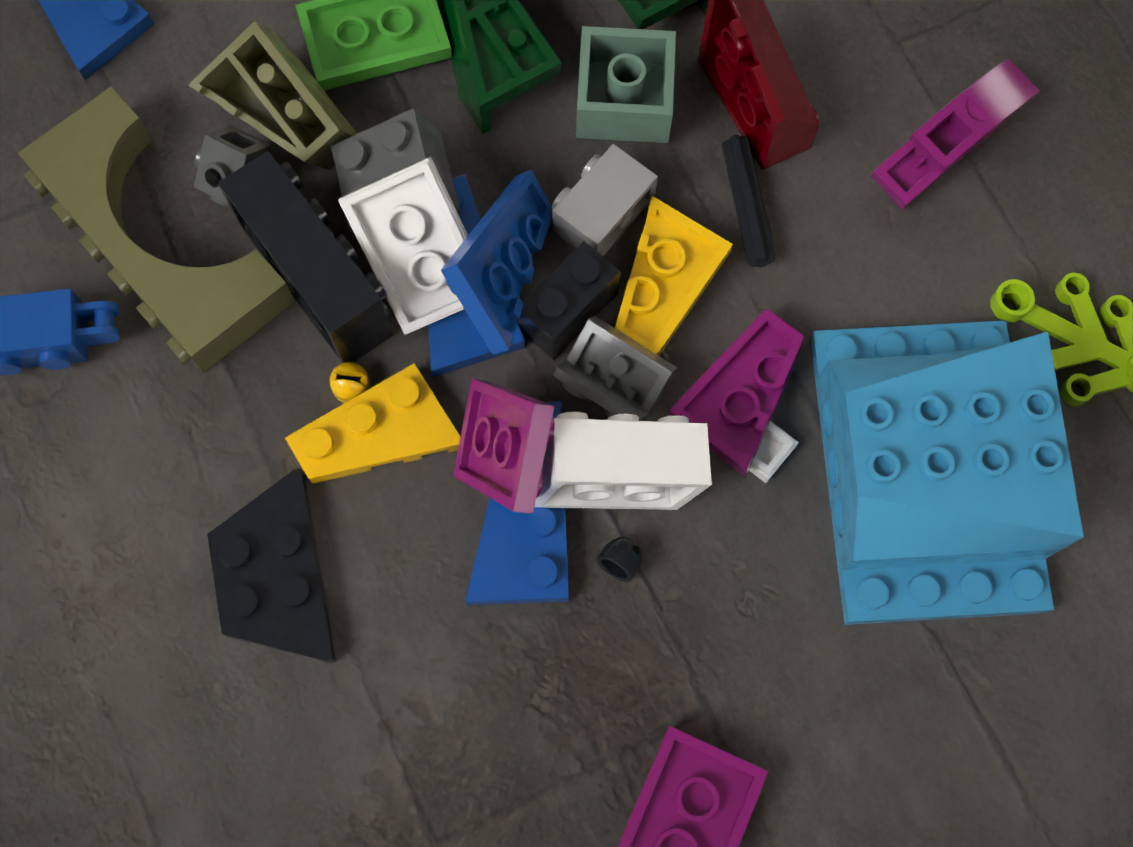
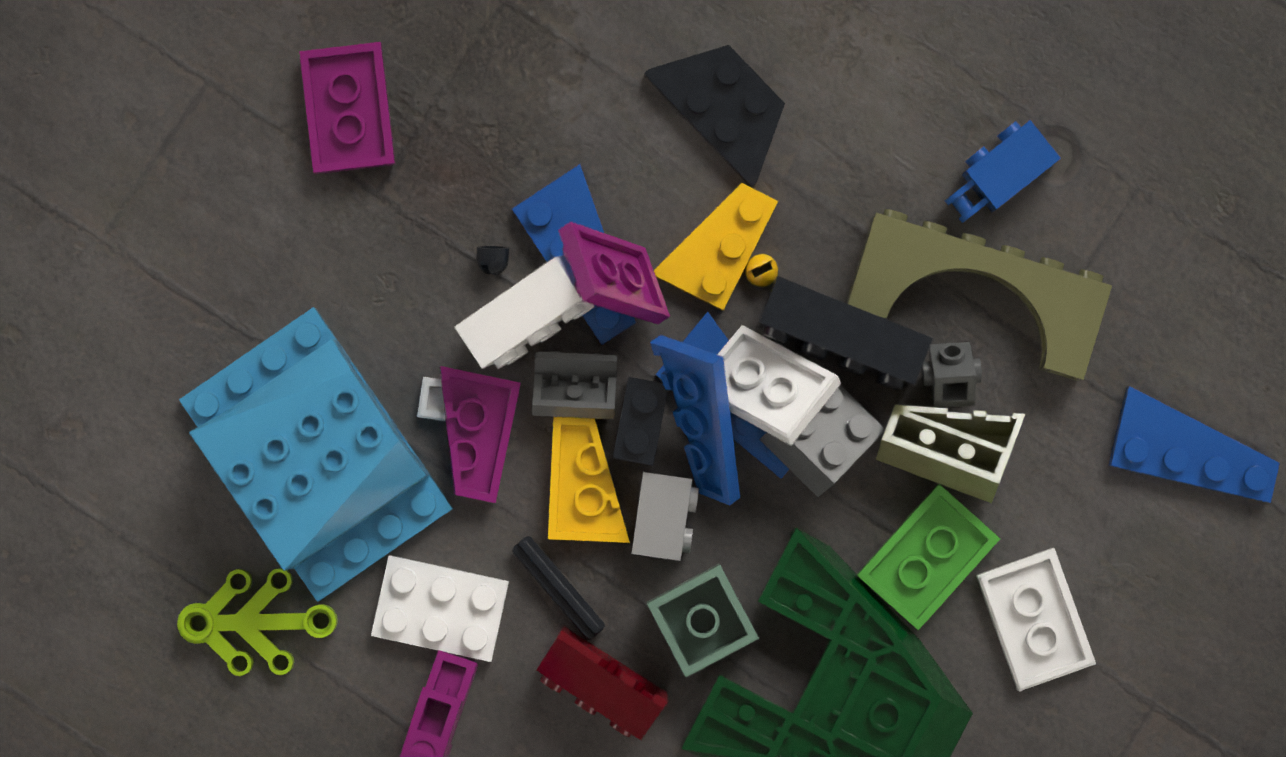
camera: 150 degrees right, 15 degrees up
none -> white plate [371,555,509,662]

